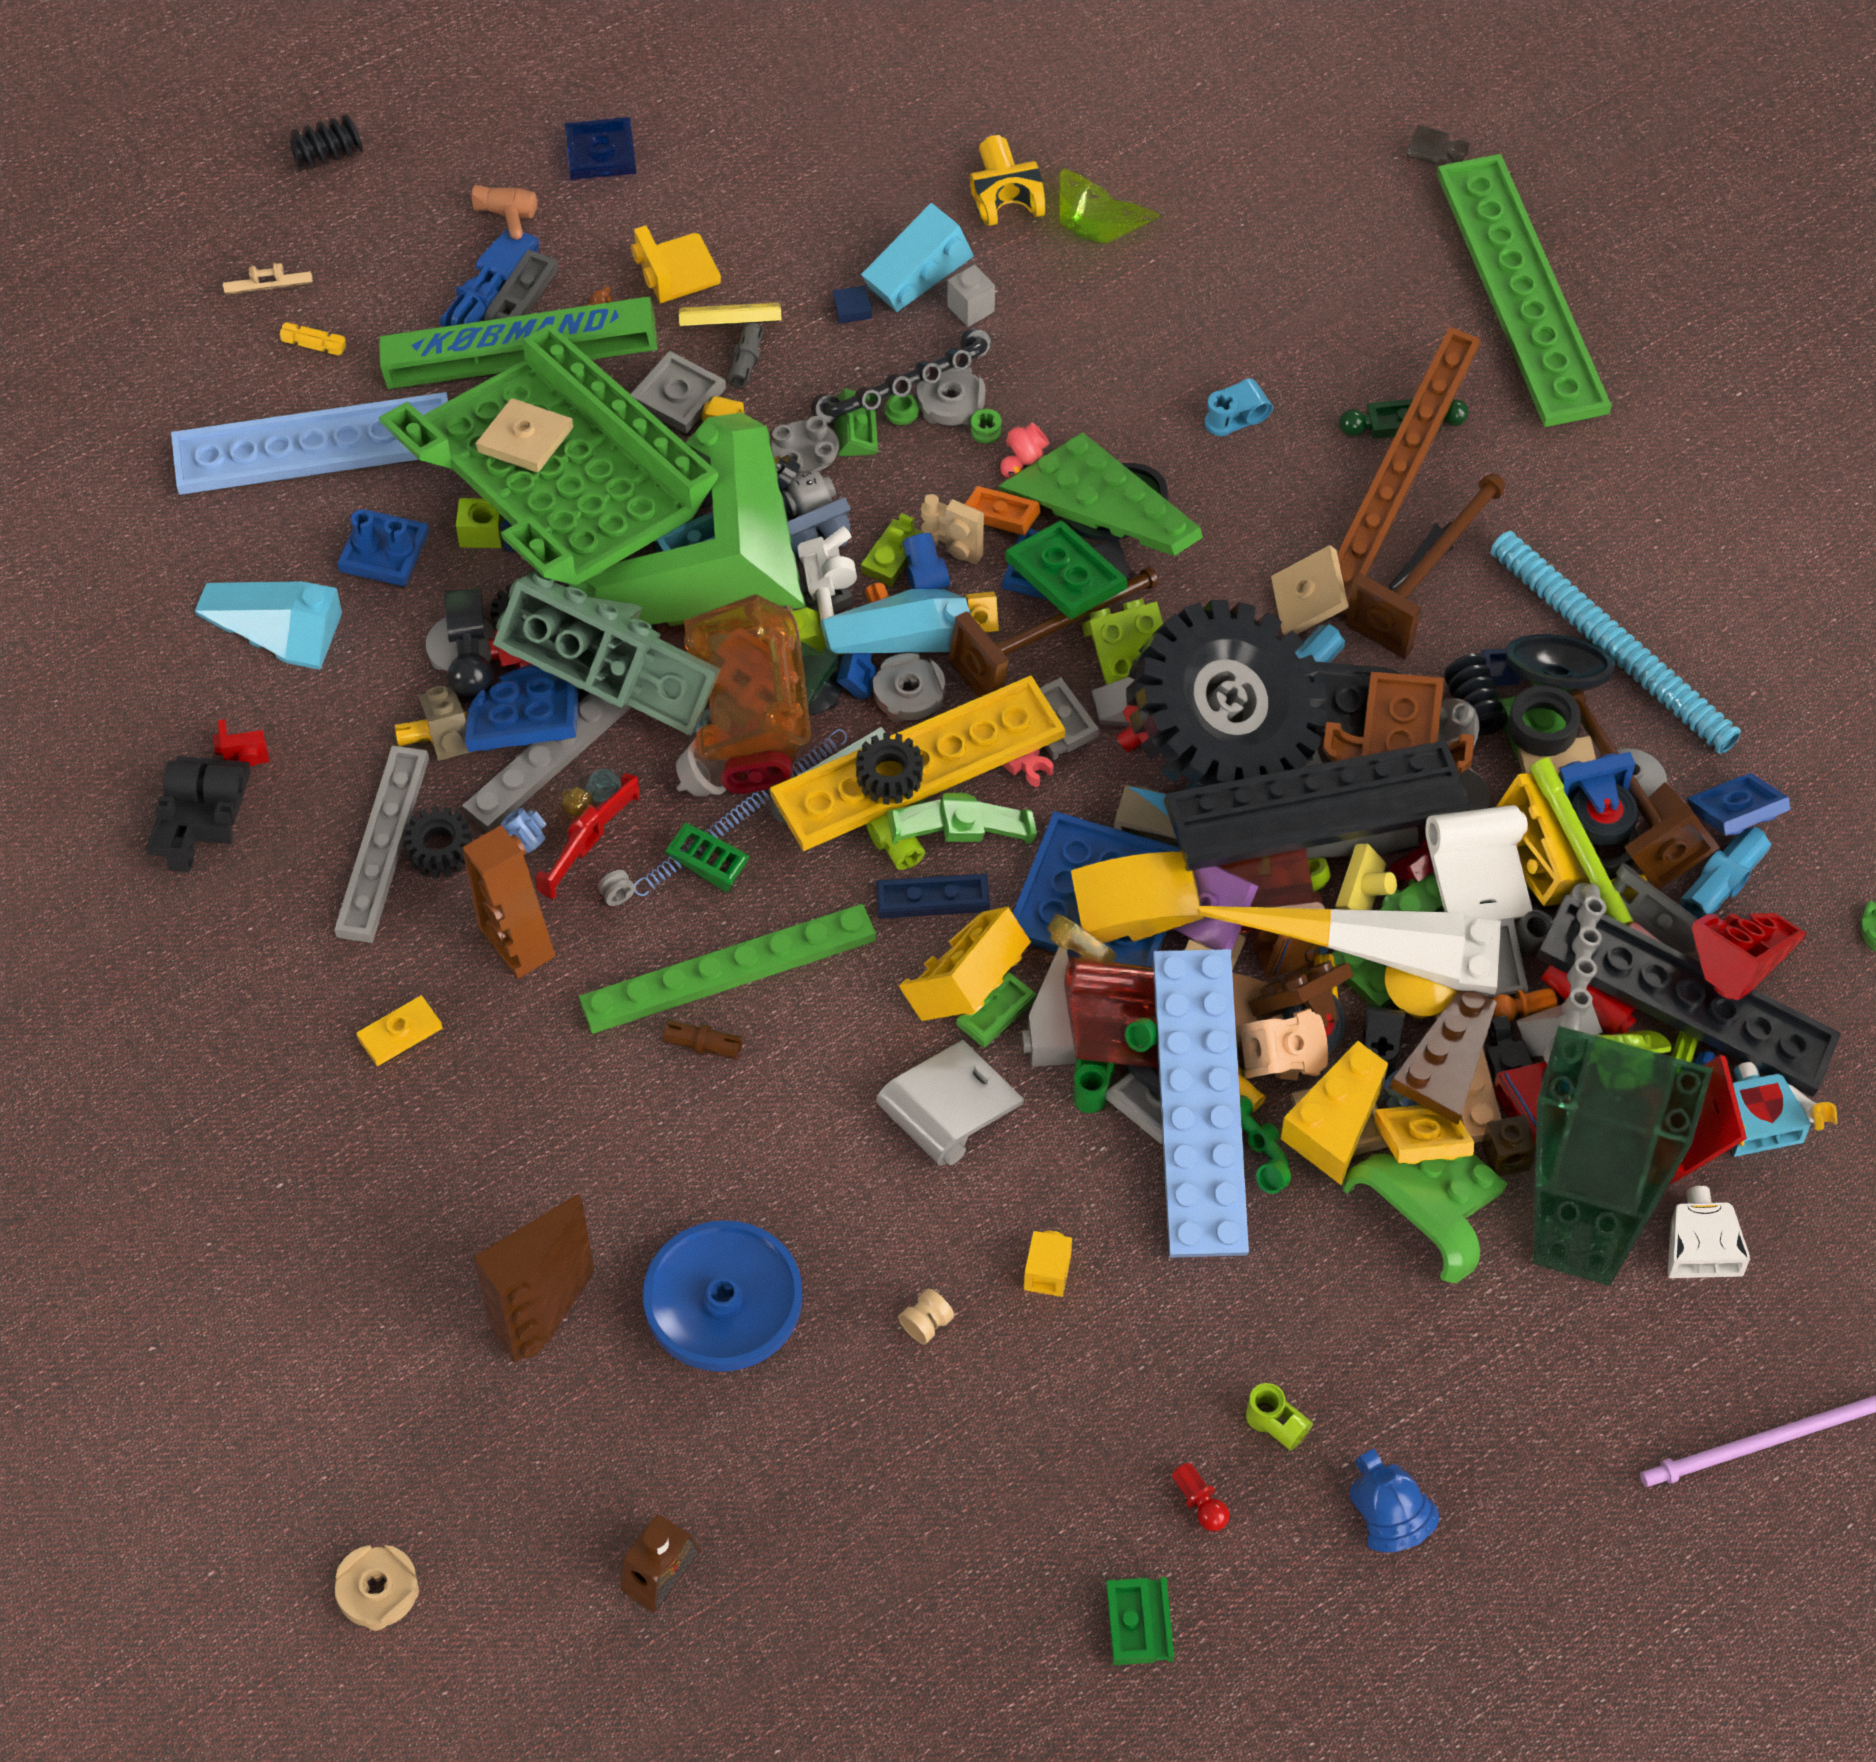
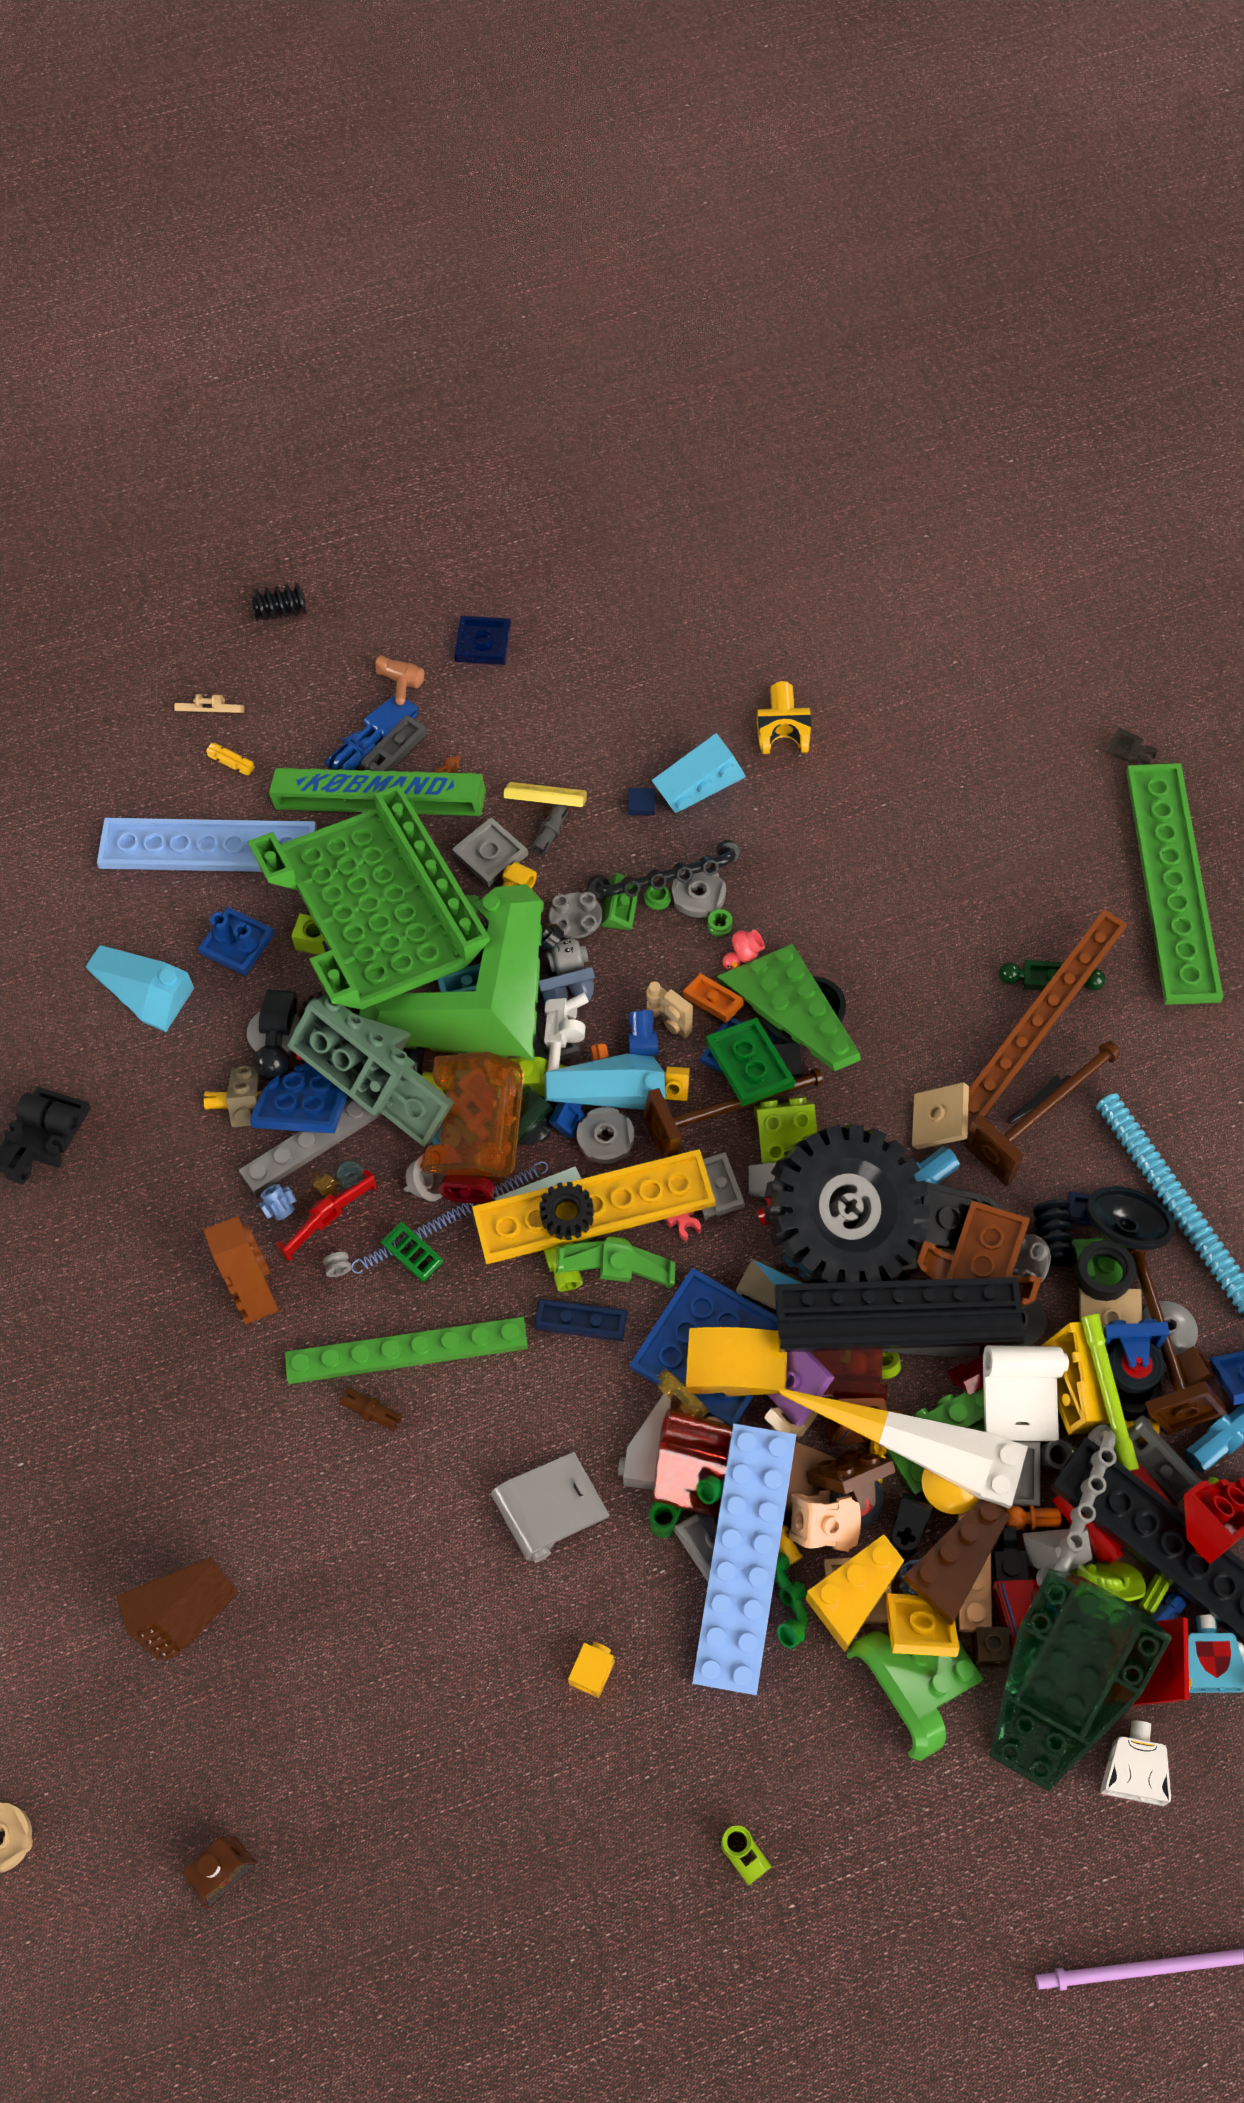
camera: 15 degrees right, 5 degrees up
red bracket [213,719,270,767] -> none
light grey plate [334,745,429,943] -> none
yellow plate [356,995,443,1066] -> none
black tyre [403,806,472,878] -> none
tan plate [476,398,573,472] -> none
yellow bracket [631,225,721,304] -> none
blue dish [643,1220,803,1372] -> none
lime plate [861,513,921,587] -> none
tan wheel [898,1288,954,1345] -> none
yellow wedge [899,907,1031,1021] -> none
light grey brick [948,264,995,327] -> none
bright green plate [957,972,1037,1048] -> none
clear neon green piece [1059,168,1162,244] -> none
green plate [1106,1577,1174,1665] -> none
red axle [1172,1462,1230,1532] -> none
dark azure piece [1204,378,1273,436] -> none
light yellow tile [1335,843,1397,910] -> none
blue helmet [1349,1448,1439,1552] -> none

